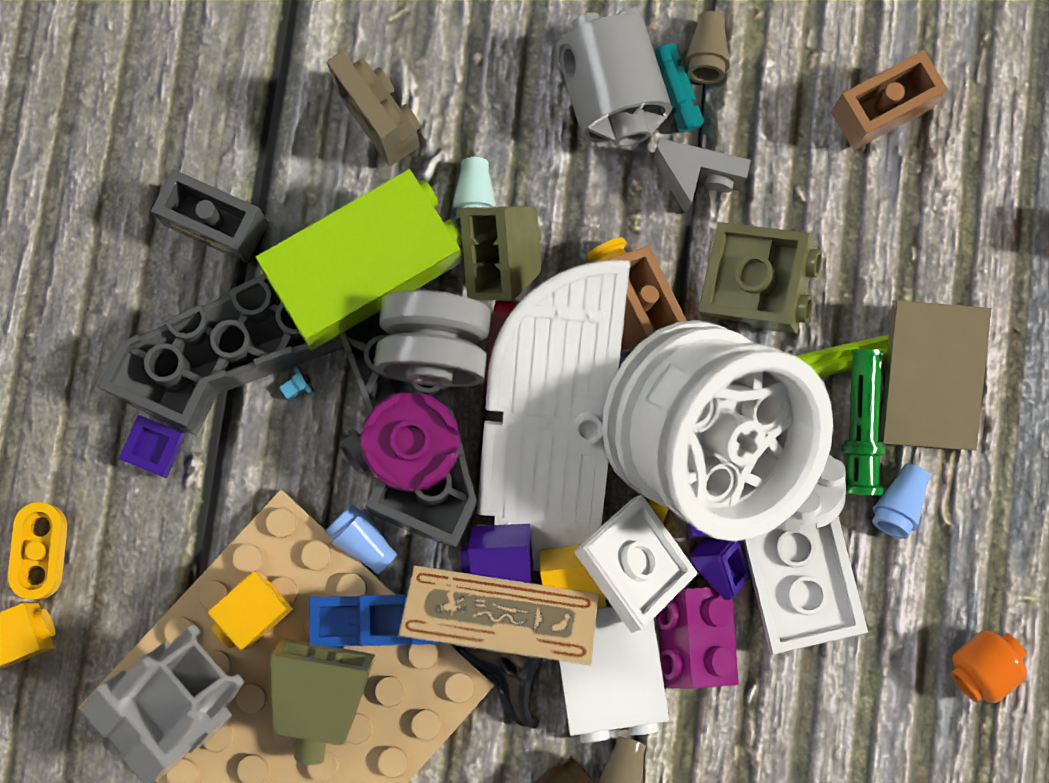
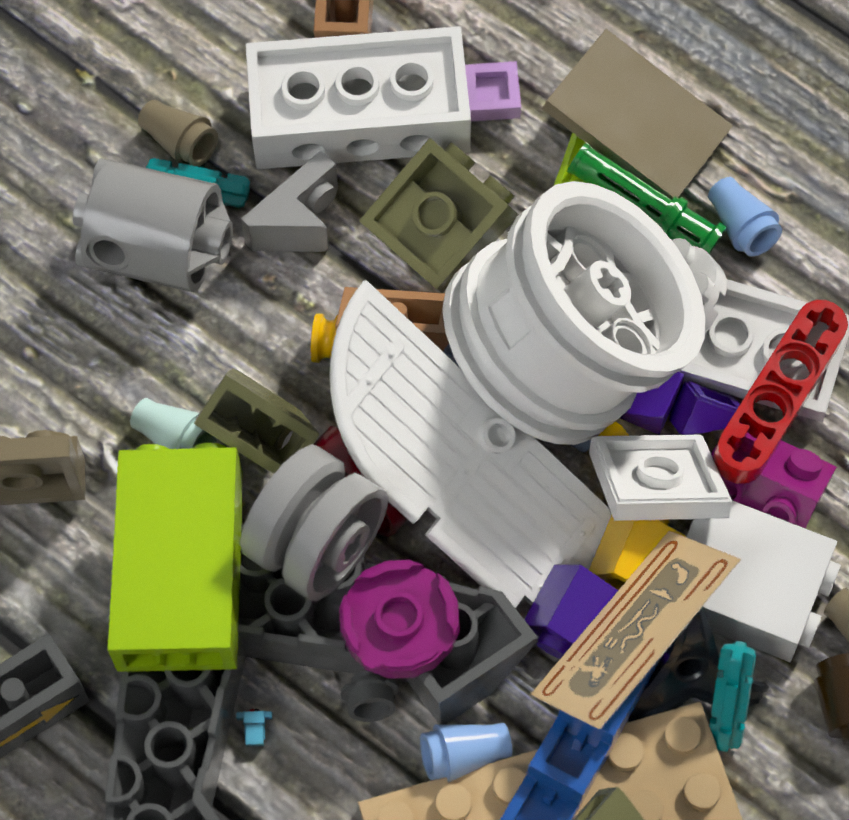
camera: 55 degrees left, 15 degrees down
none -> white brick [245,26,471,170]
none -> lavender plate [465,61,521,122]
none -> teal axle [709,641,756,752]
none -> red beam [713,300,848,484]

